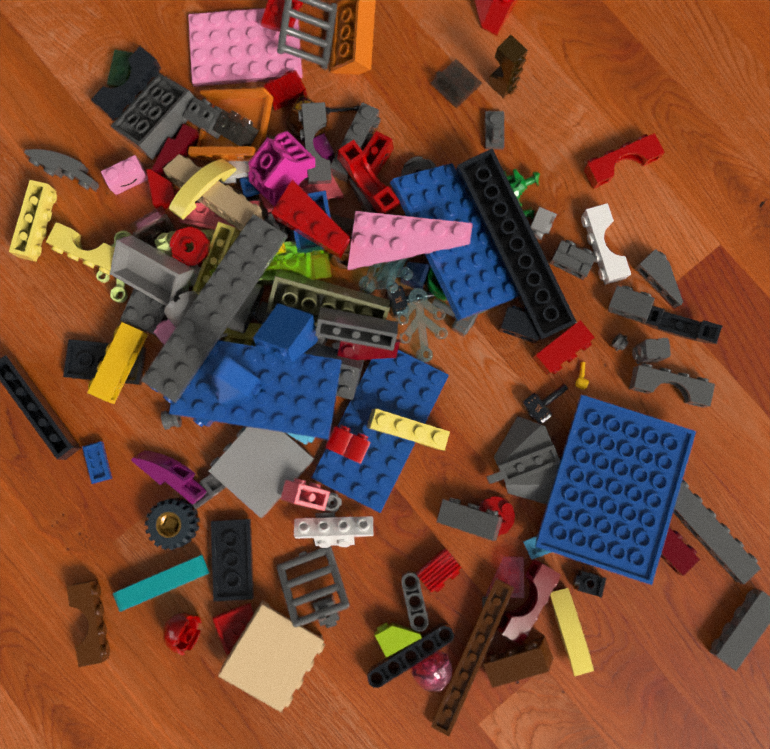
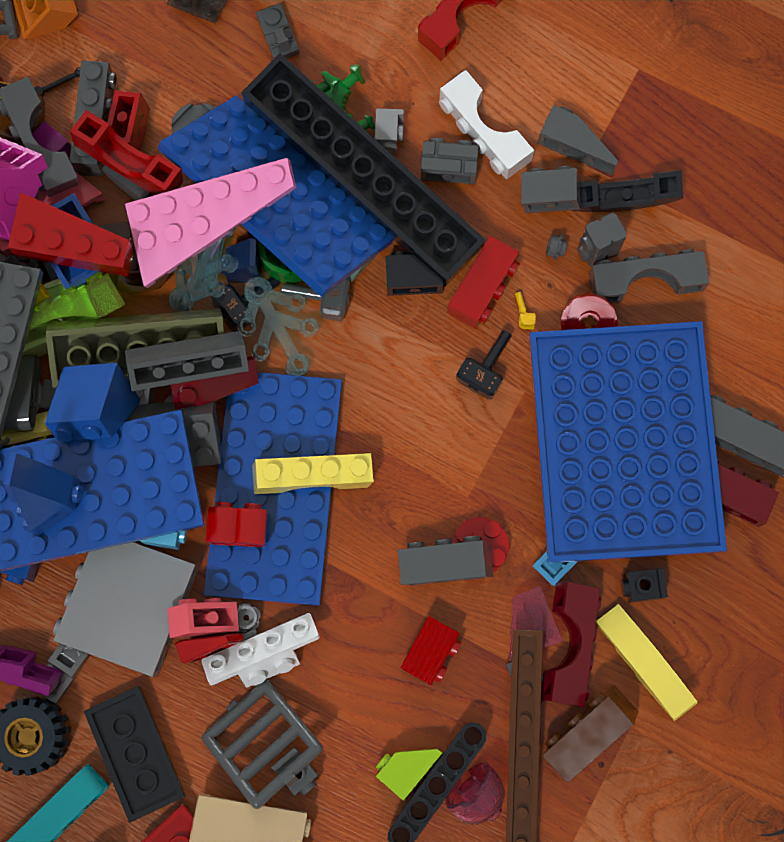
camera: 20 degrees left, 5 degrees down
dark grey beam [401,571,428,631] -> none
dark grey panel [486,416,560,504] -> none
none -> red slope [175,633,244,664]
none -> plate [561,293,618,330]

